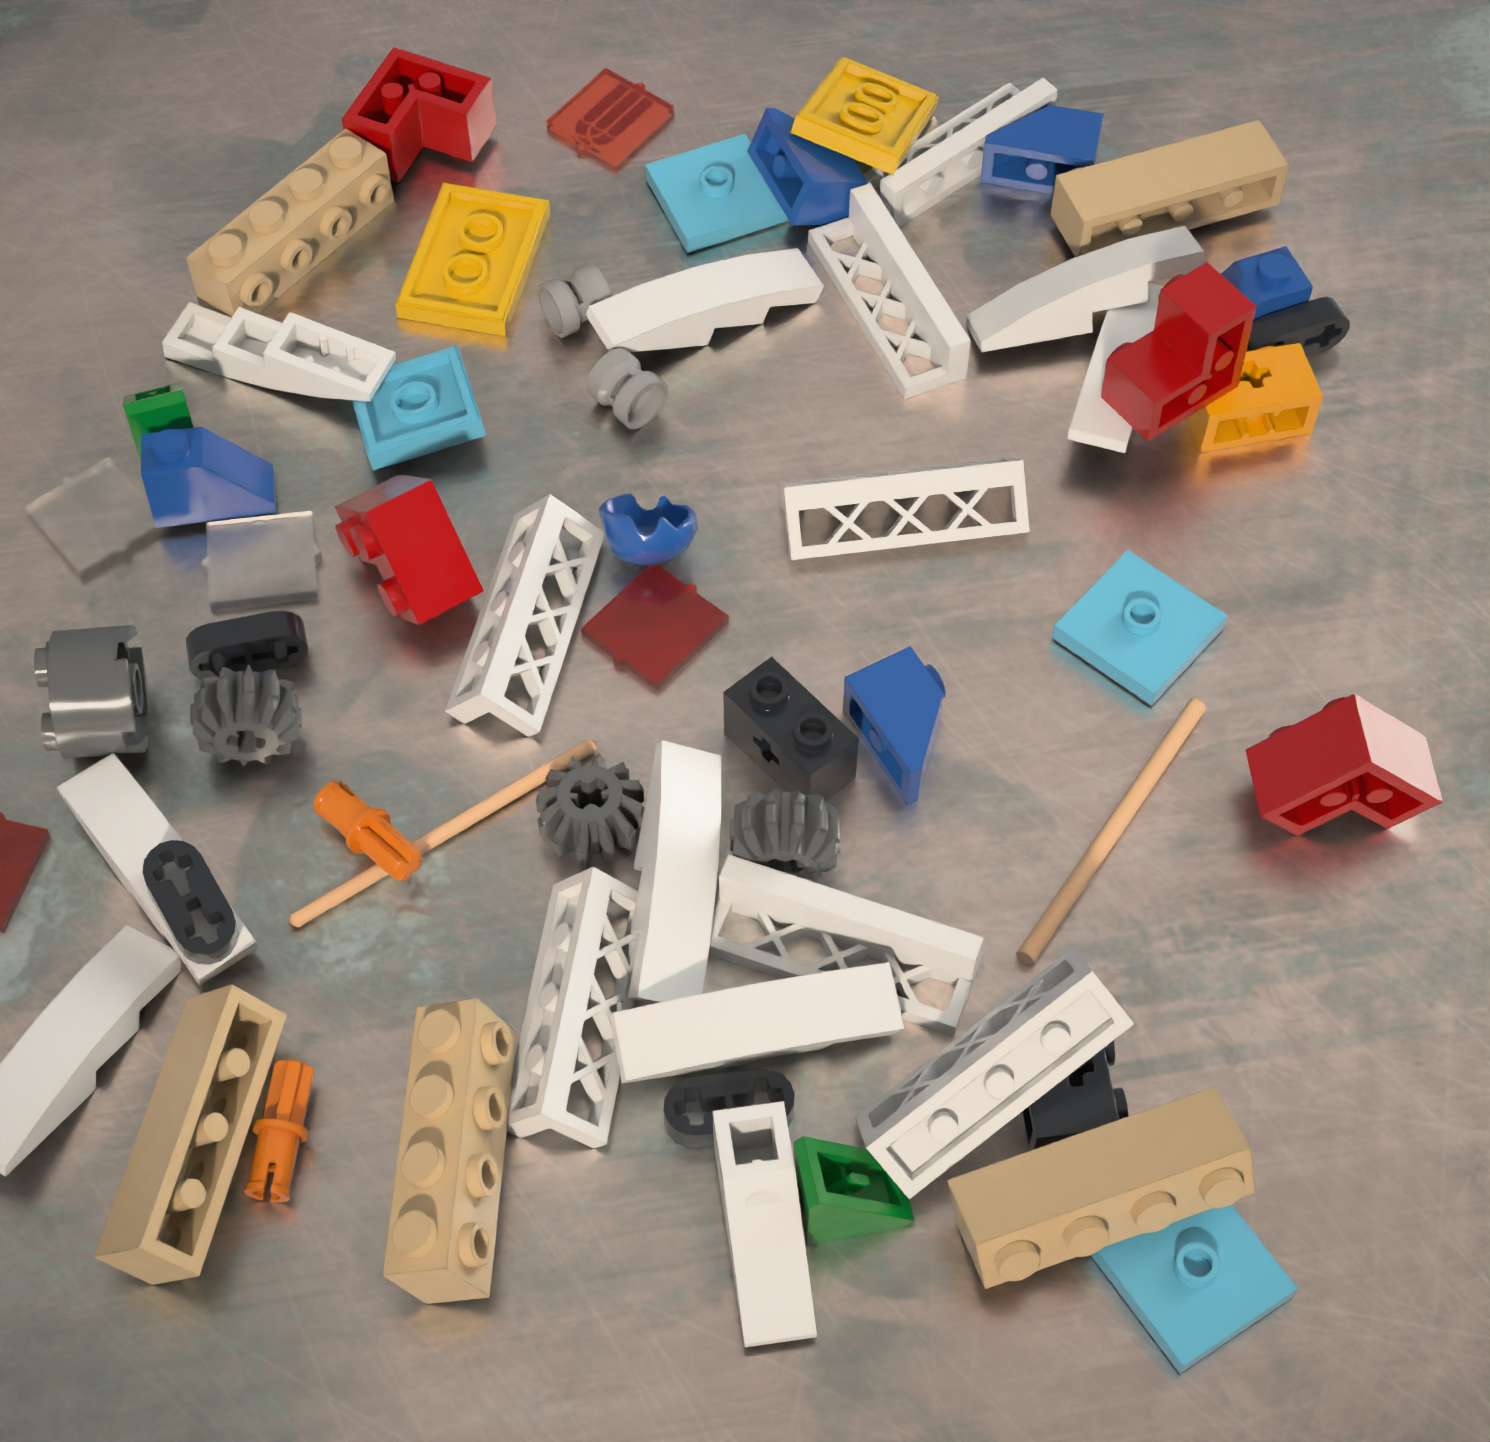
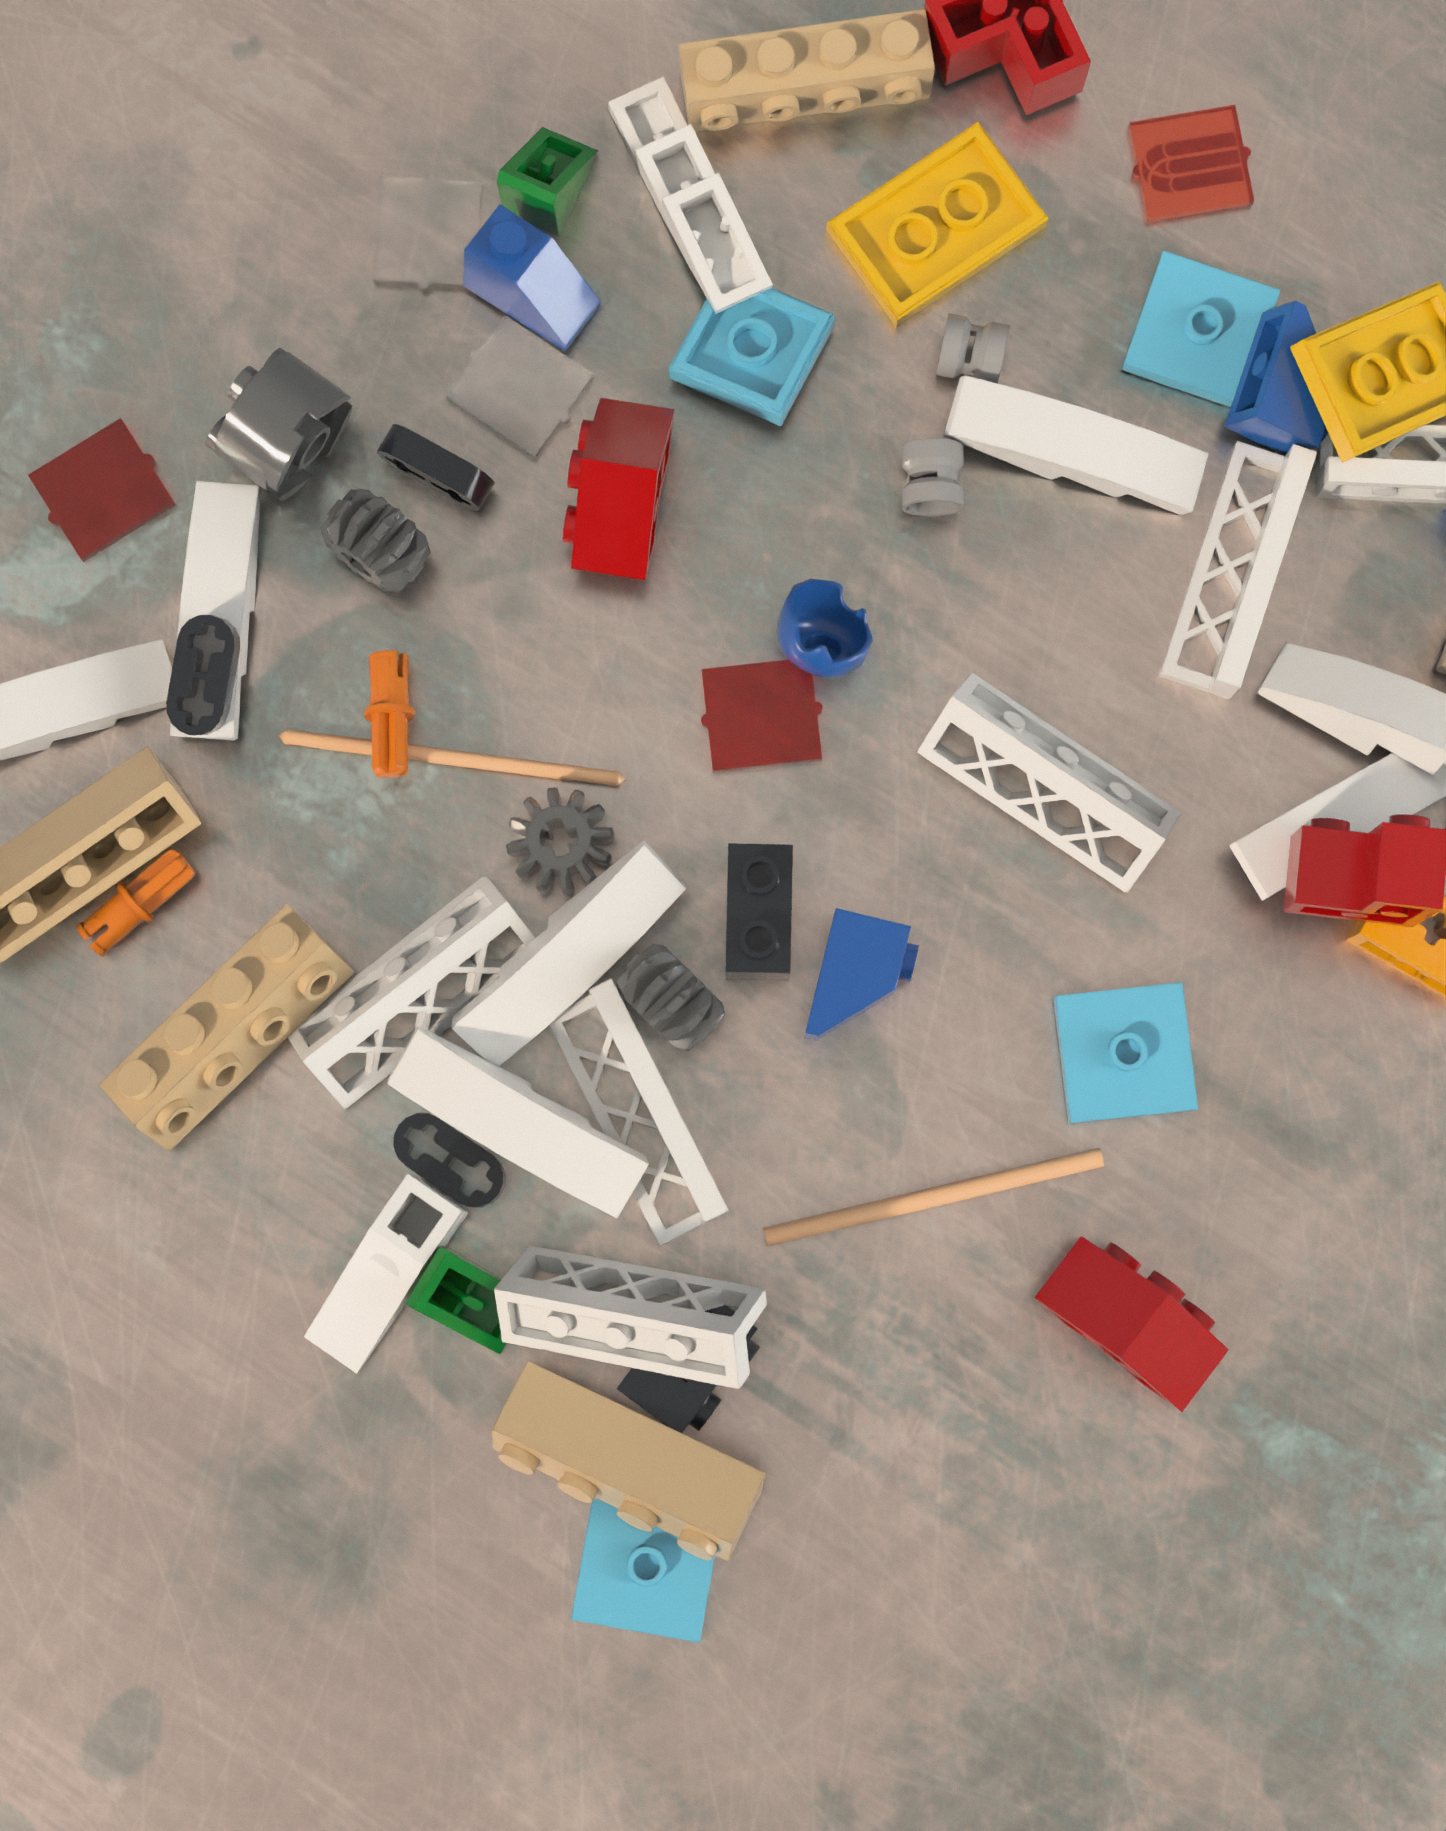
camera: 45 degrees right, 25 degrees up
white fence [445,494,605,737] -> none

